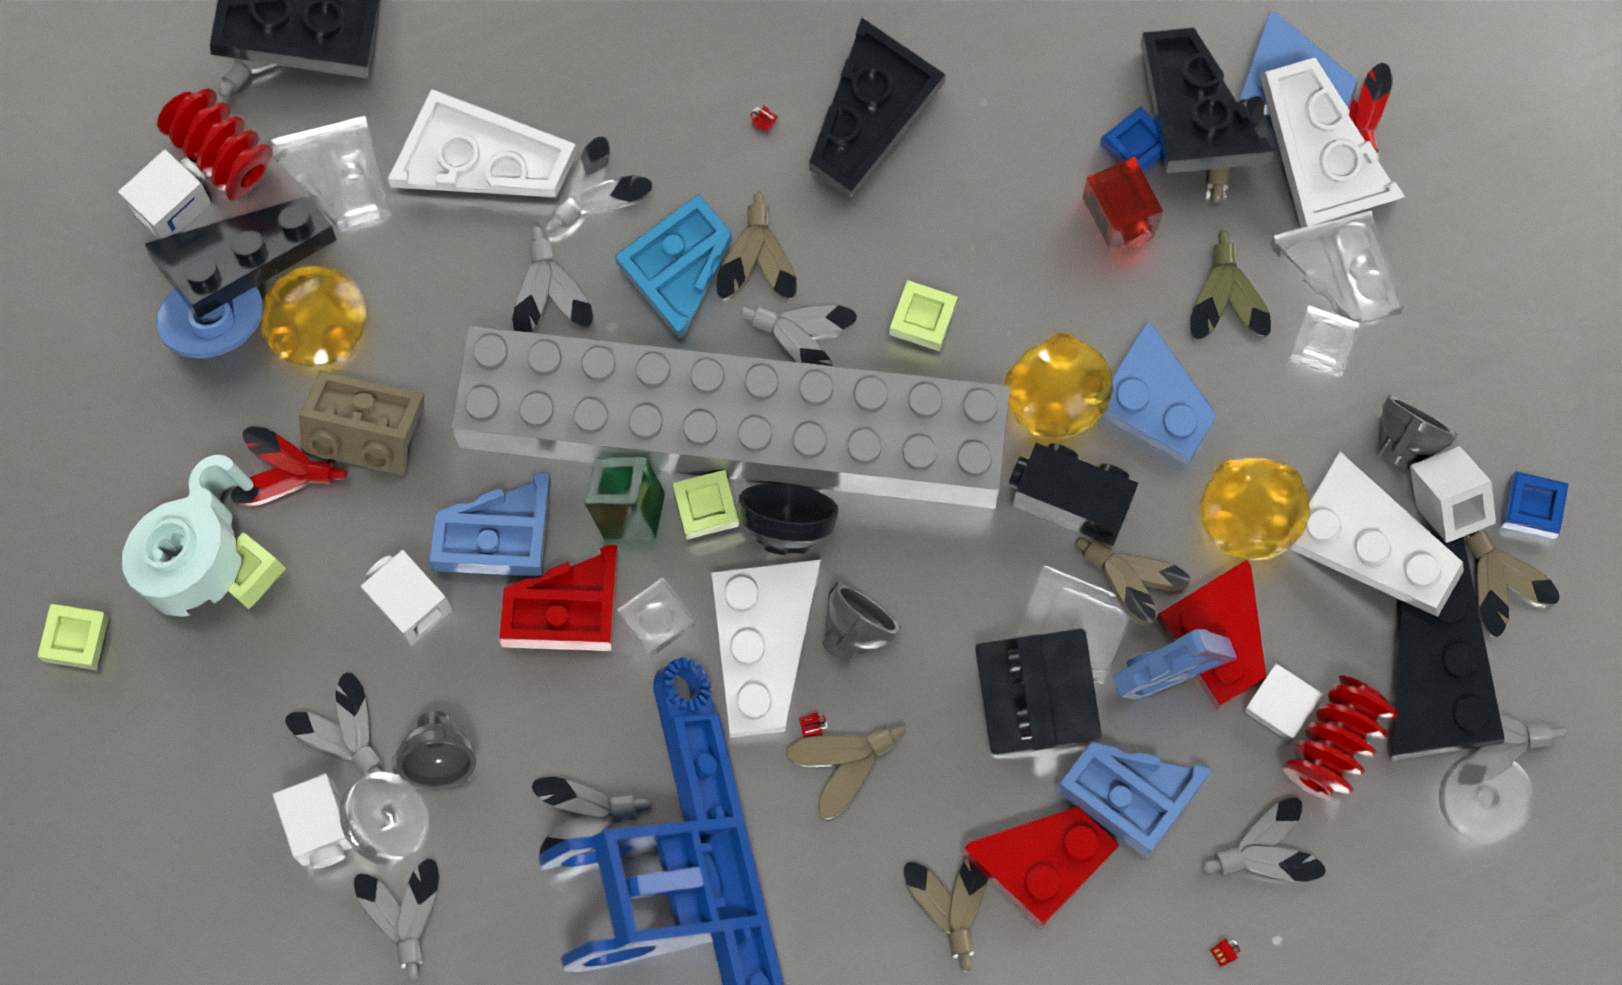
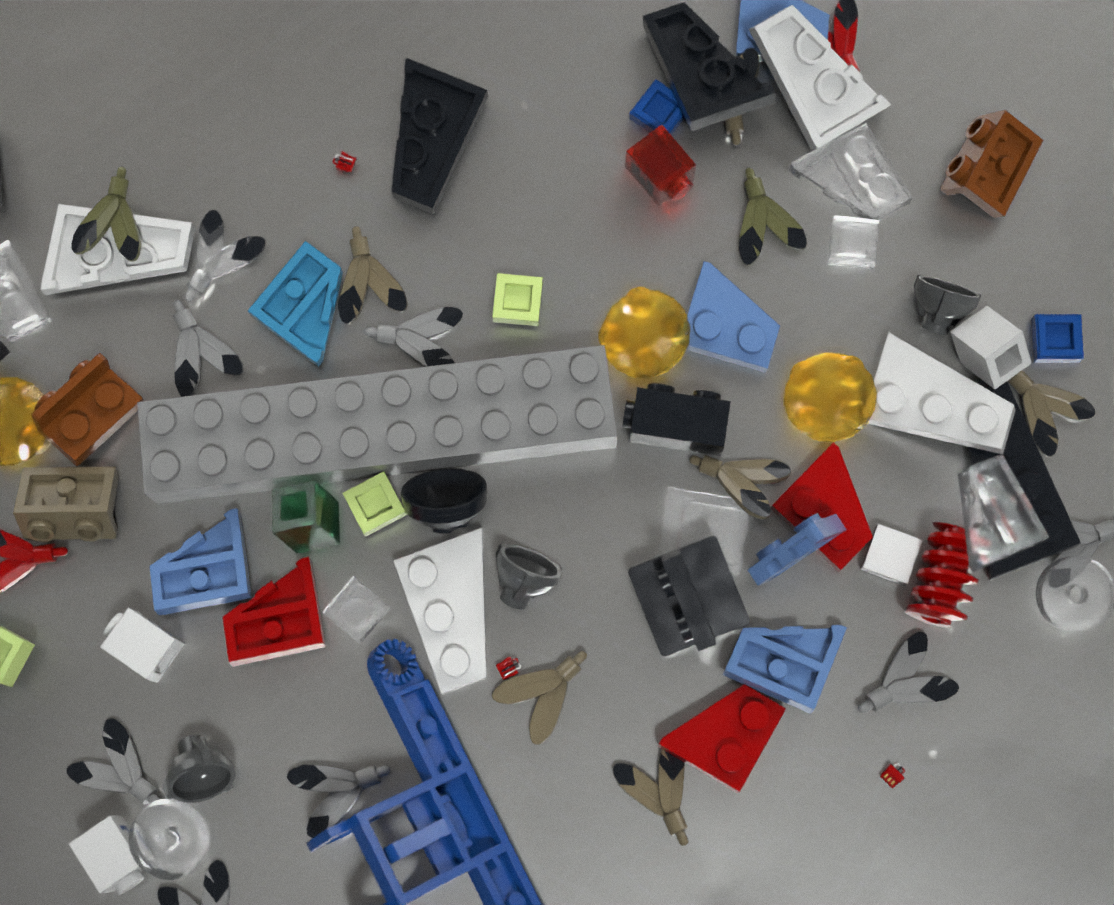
camera: 10 degrees left, 5 degrees up
none -> dark orange bracket [32,353,144,467]
none -> olive piece [71,166,142,262]
none -> dark orange bracket [940,110,1044,218]
none -> clear wing [958,454,1049,572]

